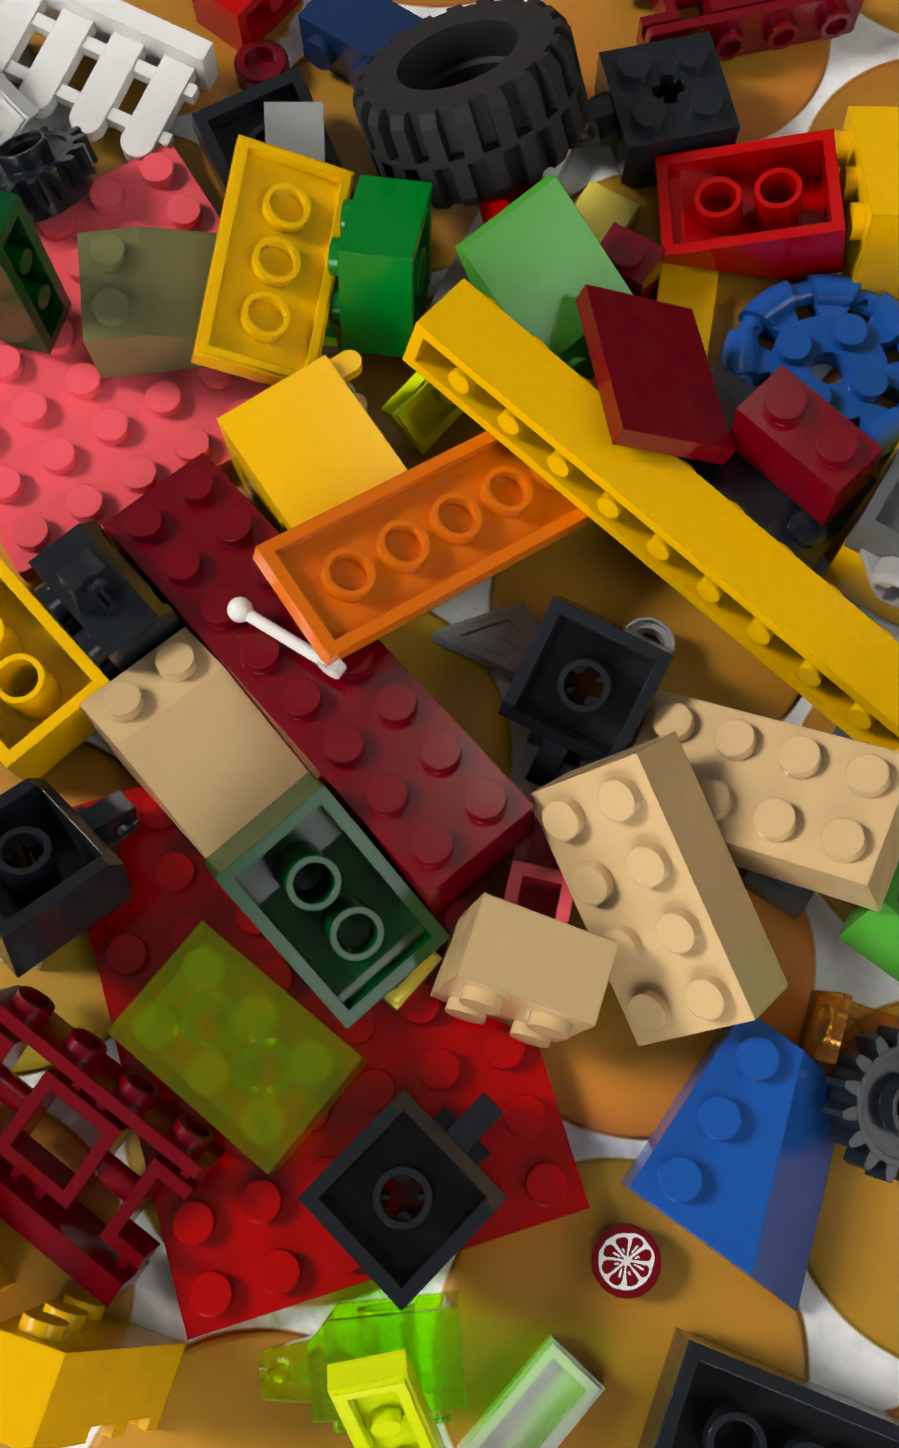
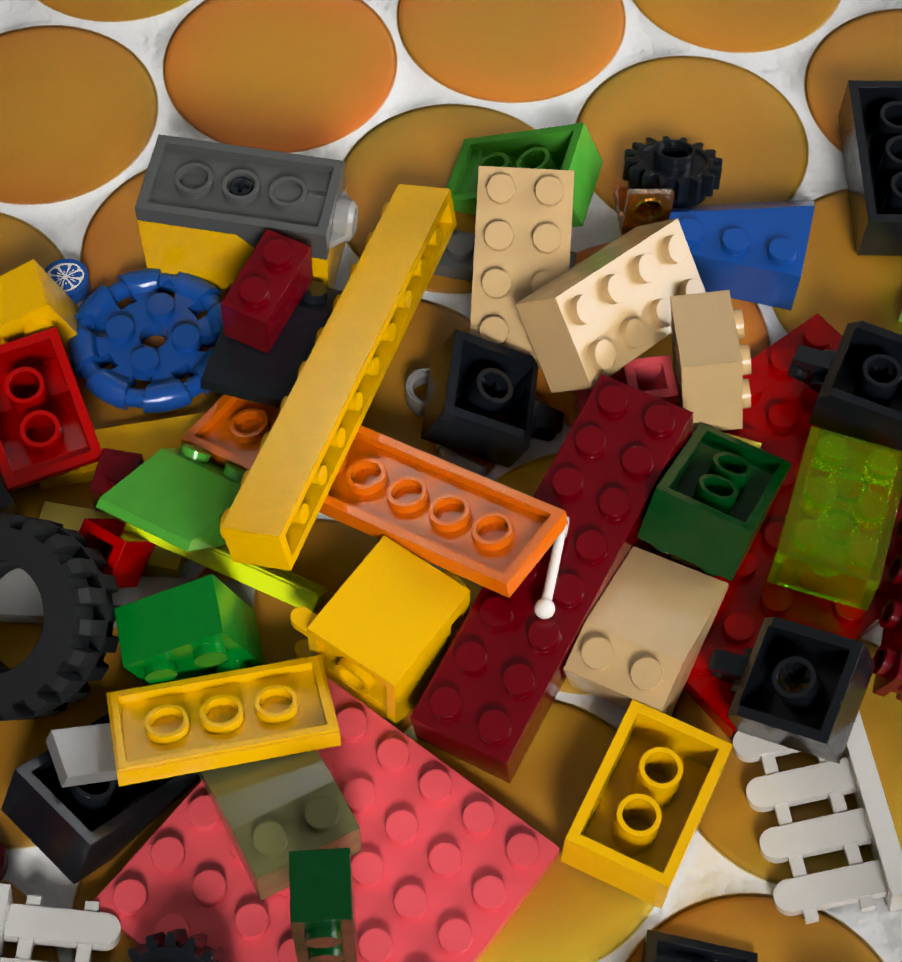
camera: 115 degrees left, 15 degrees down
black hinge [28,521,183,681] -> none
dark red tile [576,284,736,465] -> none
dark red tile [589,1223,662,1299] -> none

